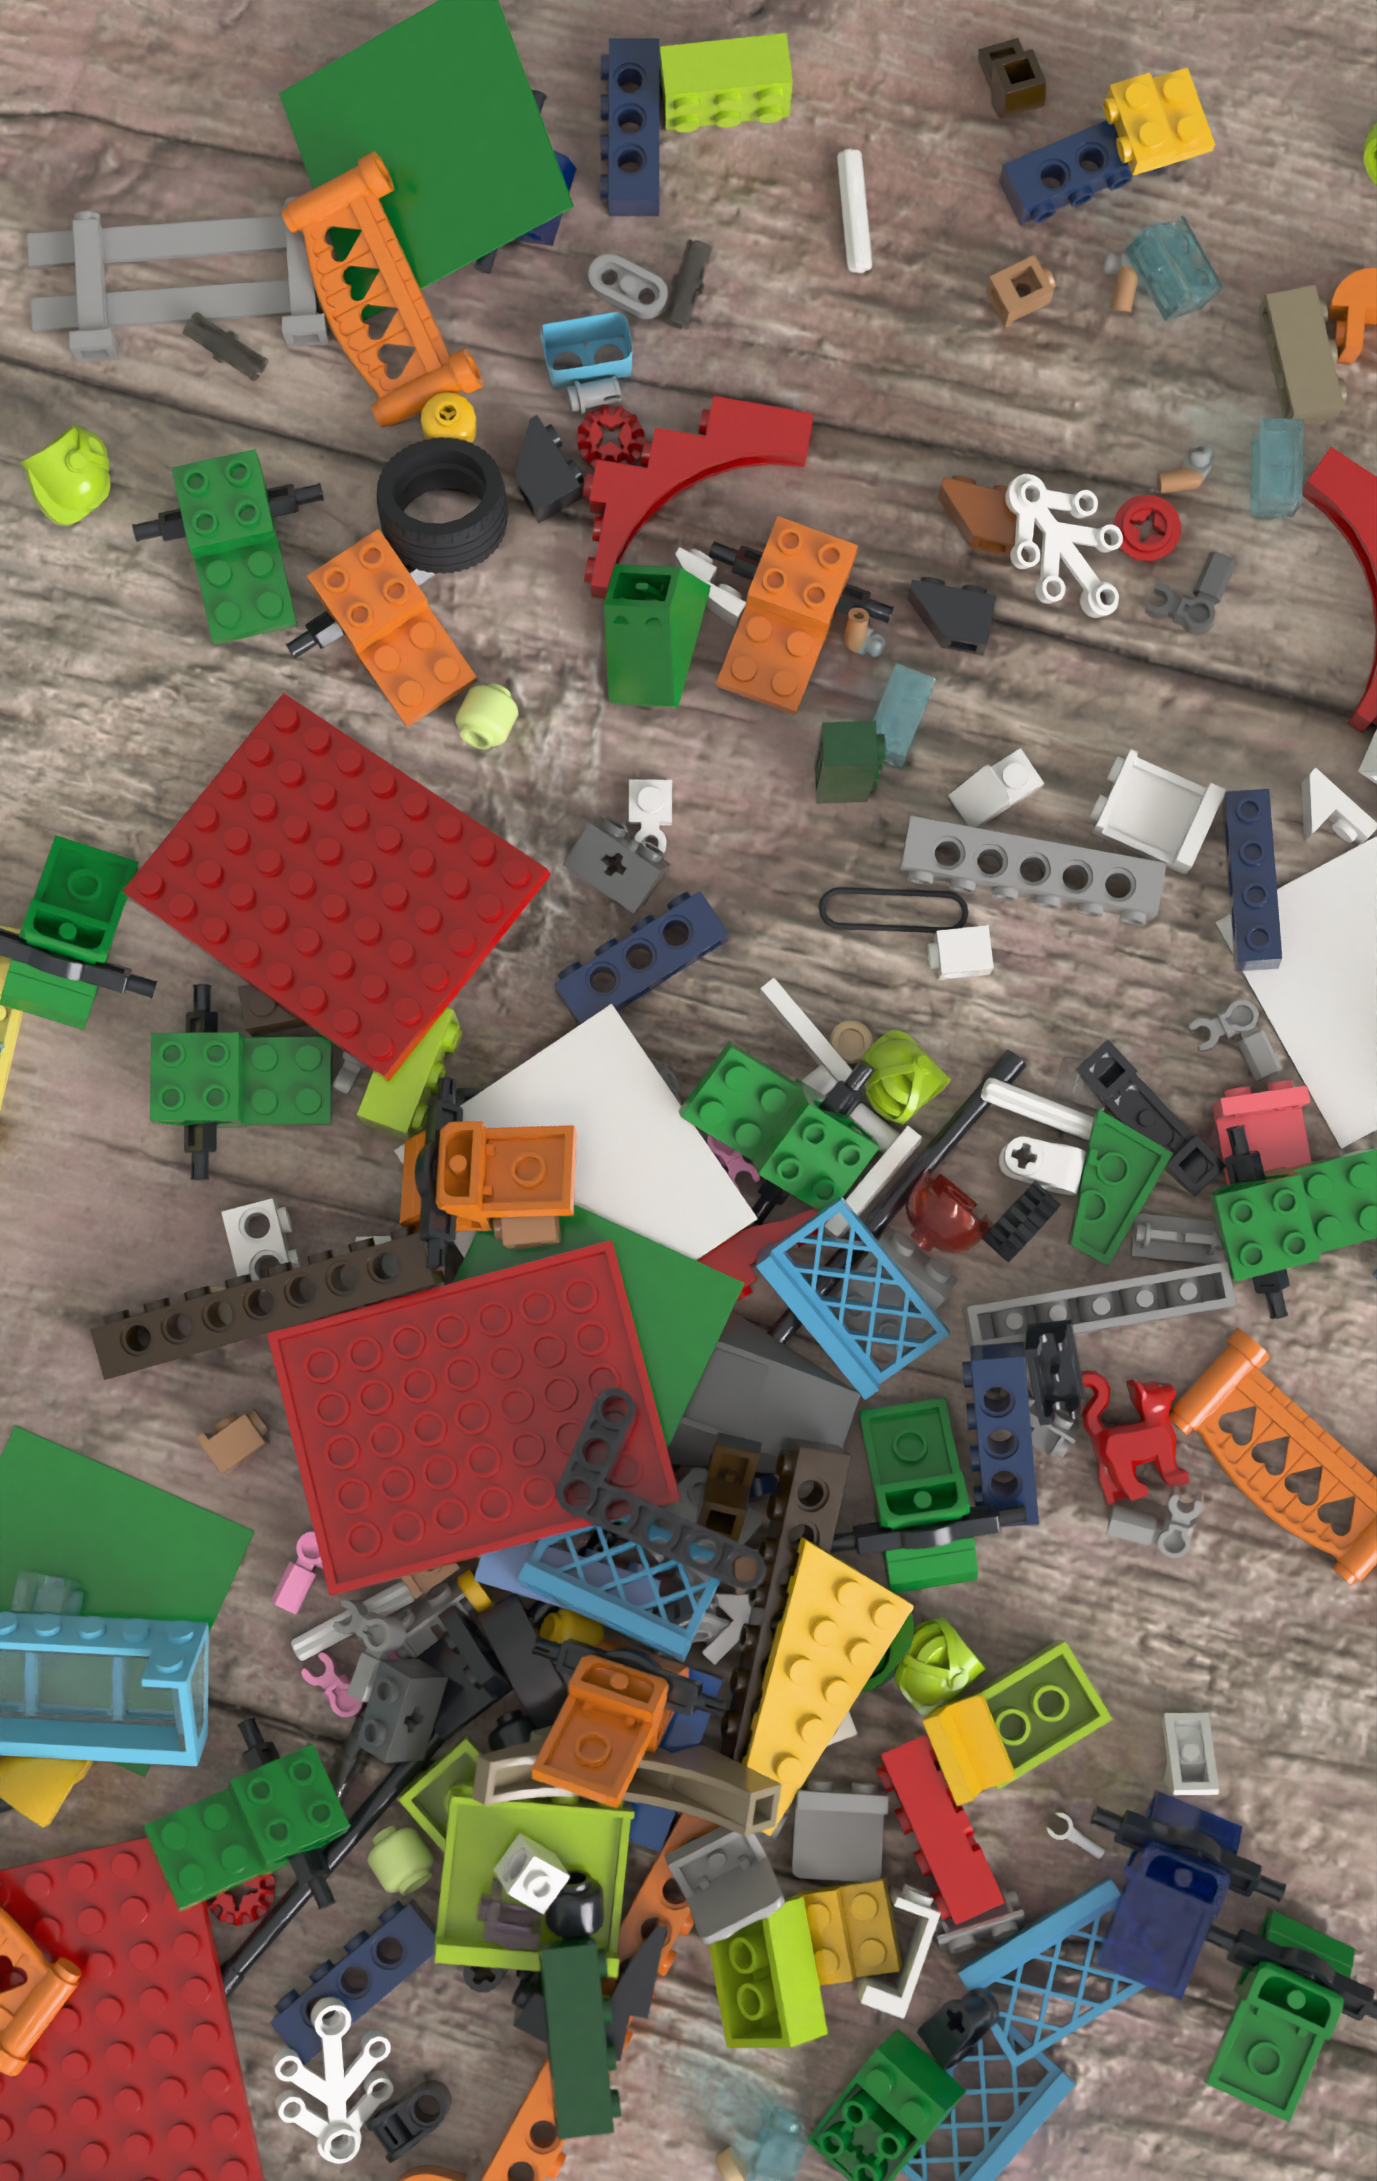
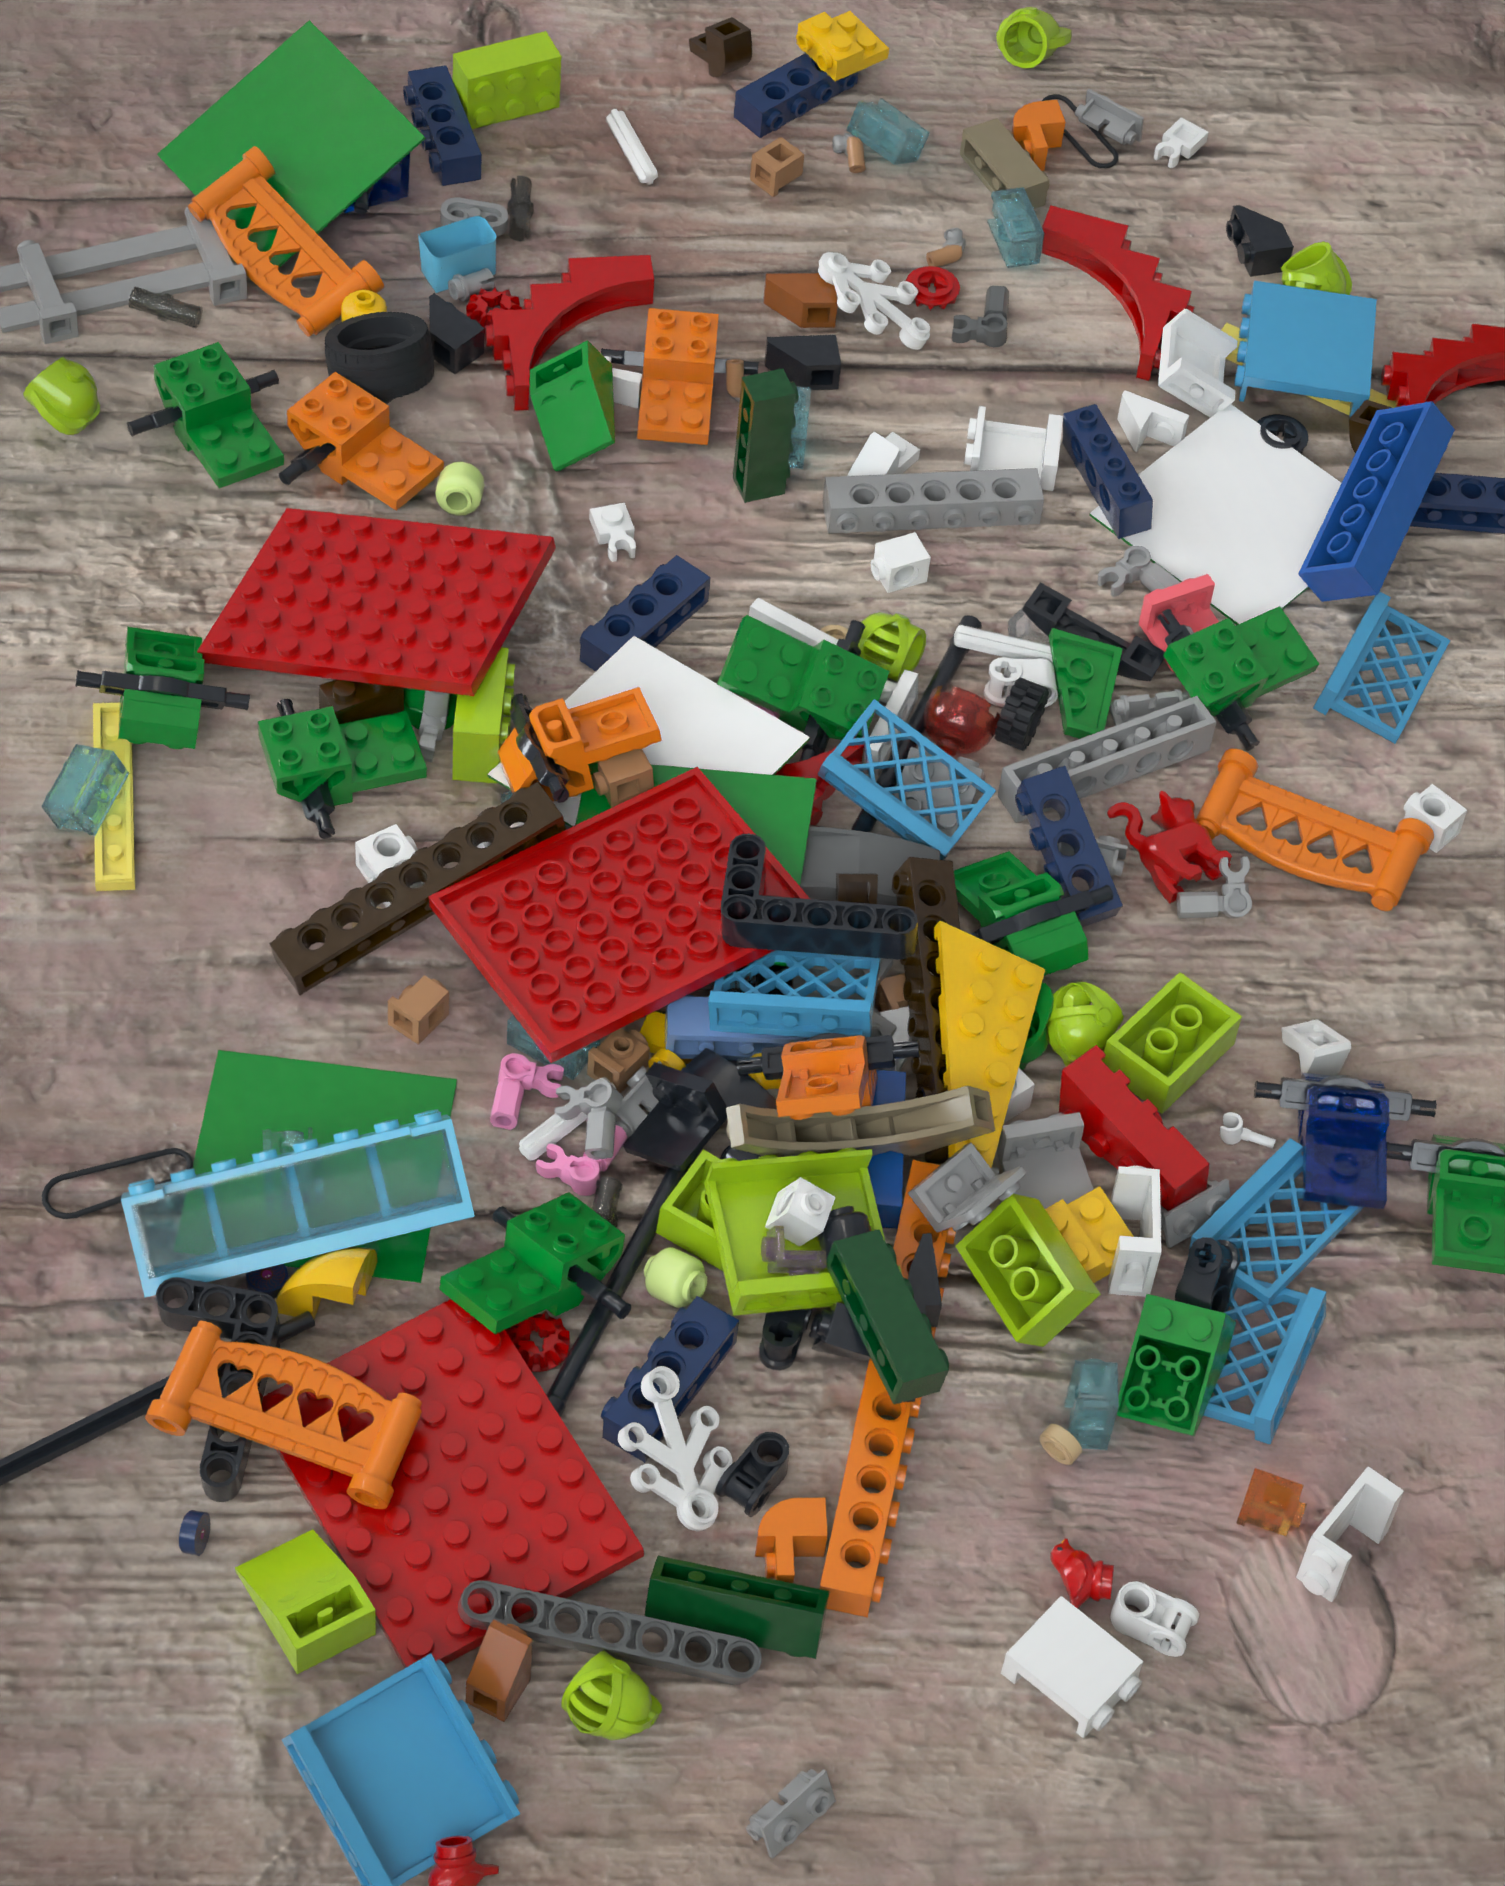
camera: 20 degrees left, 30 degrees down
dark grey brick [356,1659,448,1763] -> none
dark grey brick [563,816,671,913] -> none
black piece [819,887,969,933] -> none
yellow panel [923,1694,1015,1806] -> none
black hinge [1025,1319,1086,1425] -> none

